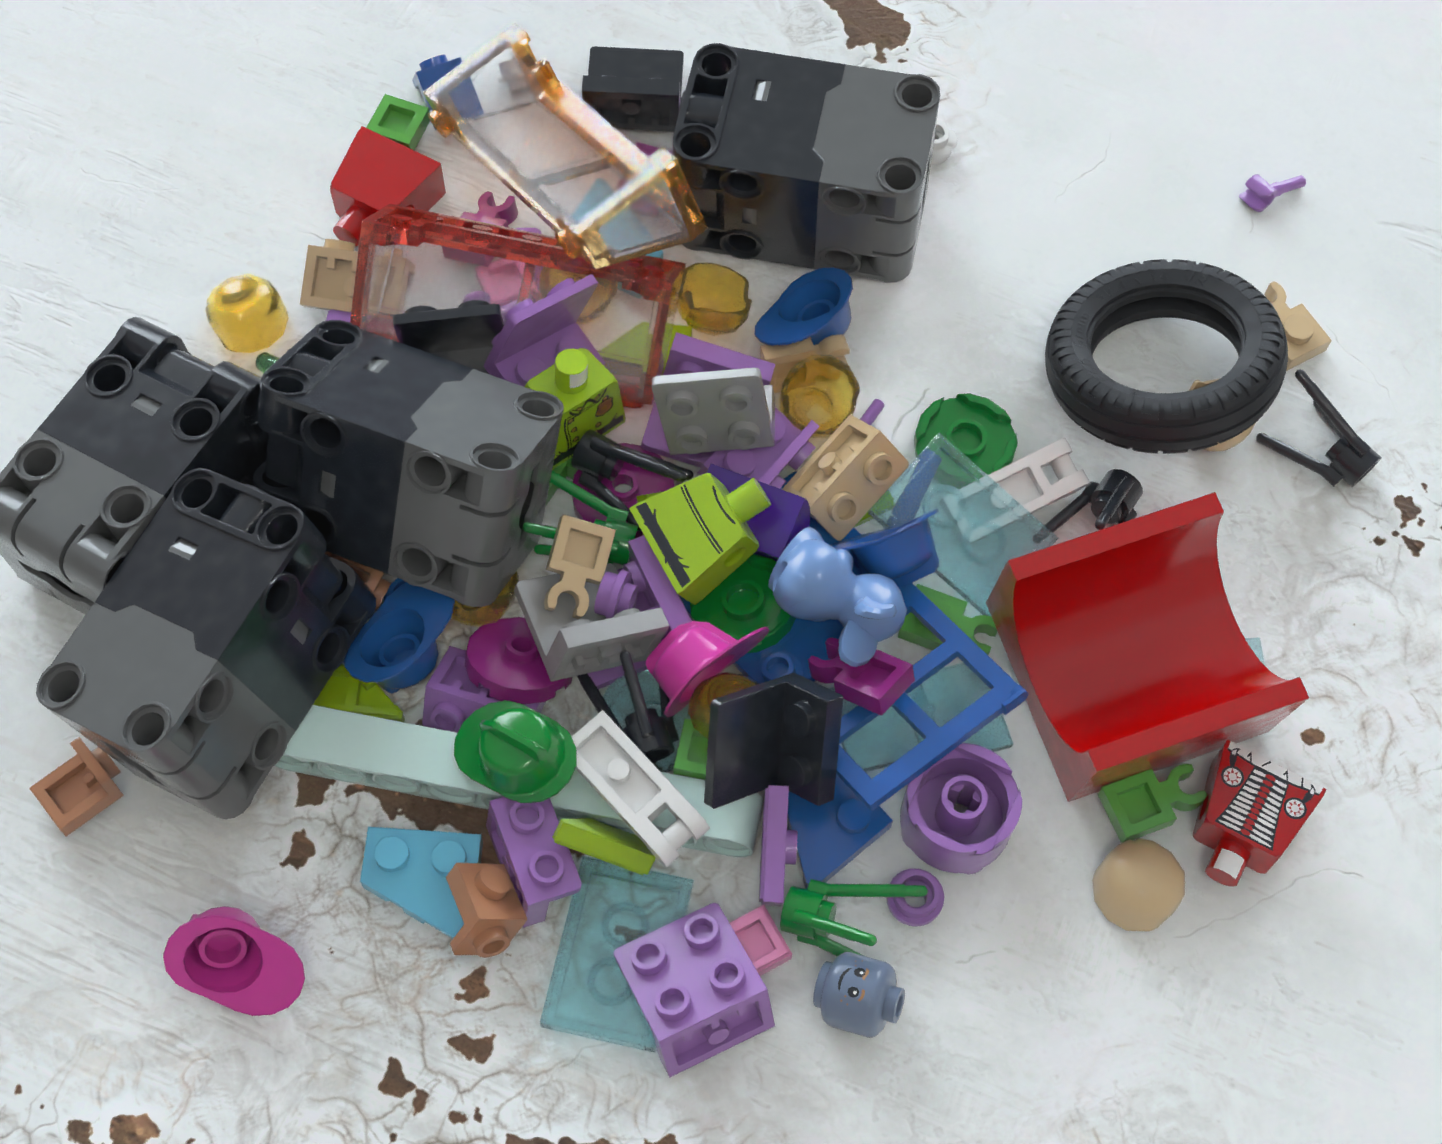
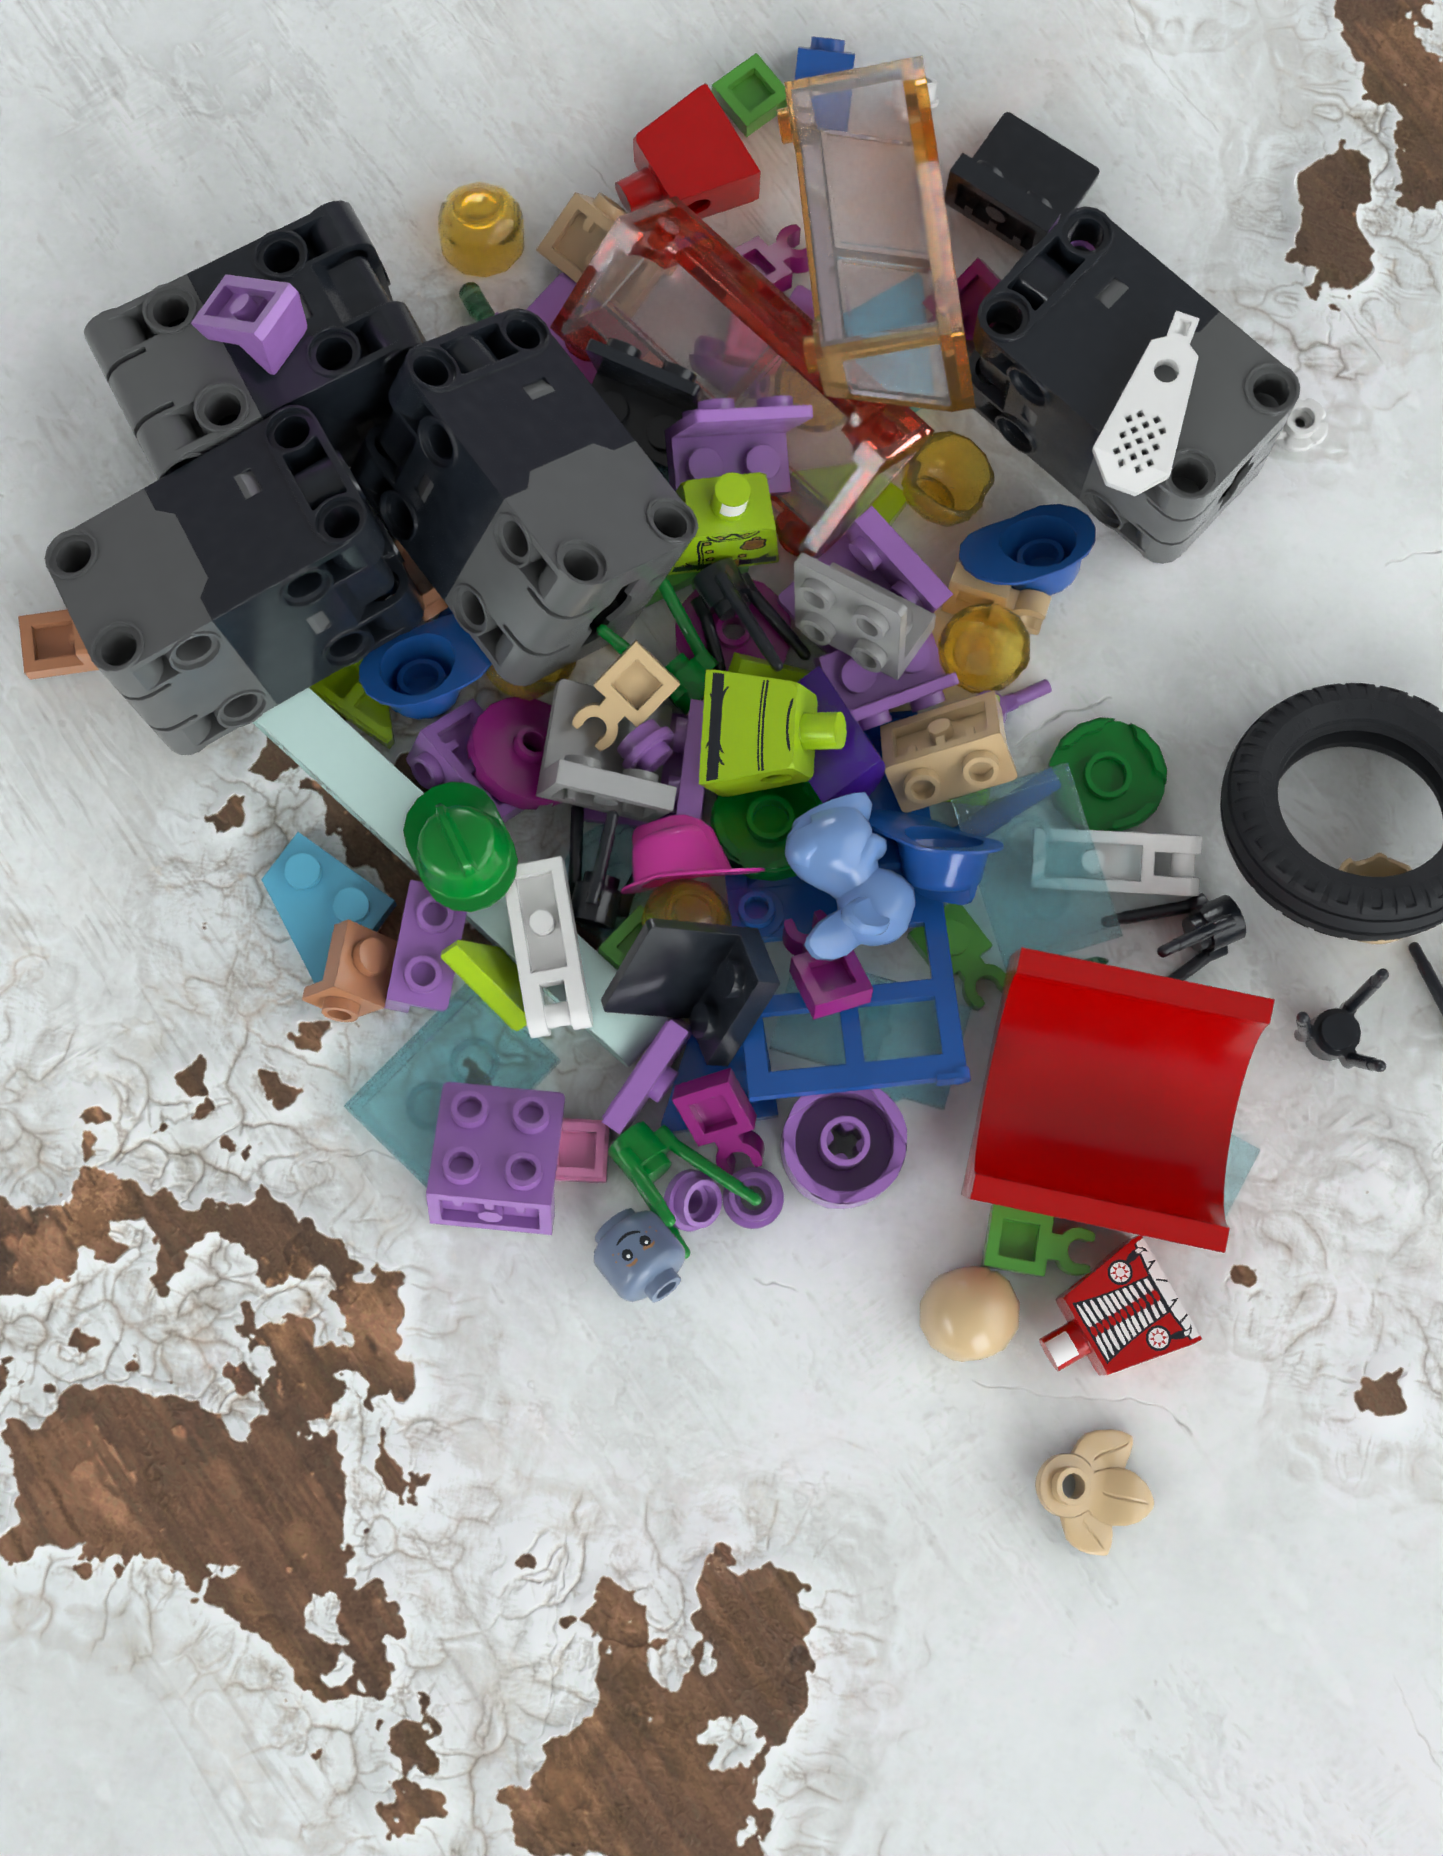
camera: 30 degrees right, 15 degrees up
dark pink piece [163,906,305,1016] -> none
none -> medium lavender slope [191,275,307,375]
none -> medium lavender plate [664,1169,722,1232]
none -> magenta plate [672,1068,765,1175]
none -> tan plate [1035,1429,1154,1556]
none -> white piece [1092,311,1199,496]
none -> black plant [1294,968,1389,1072]

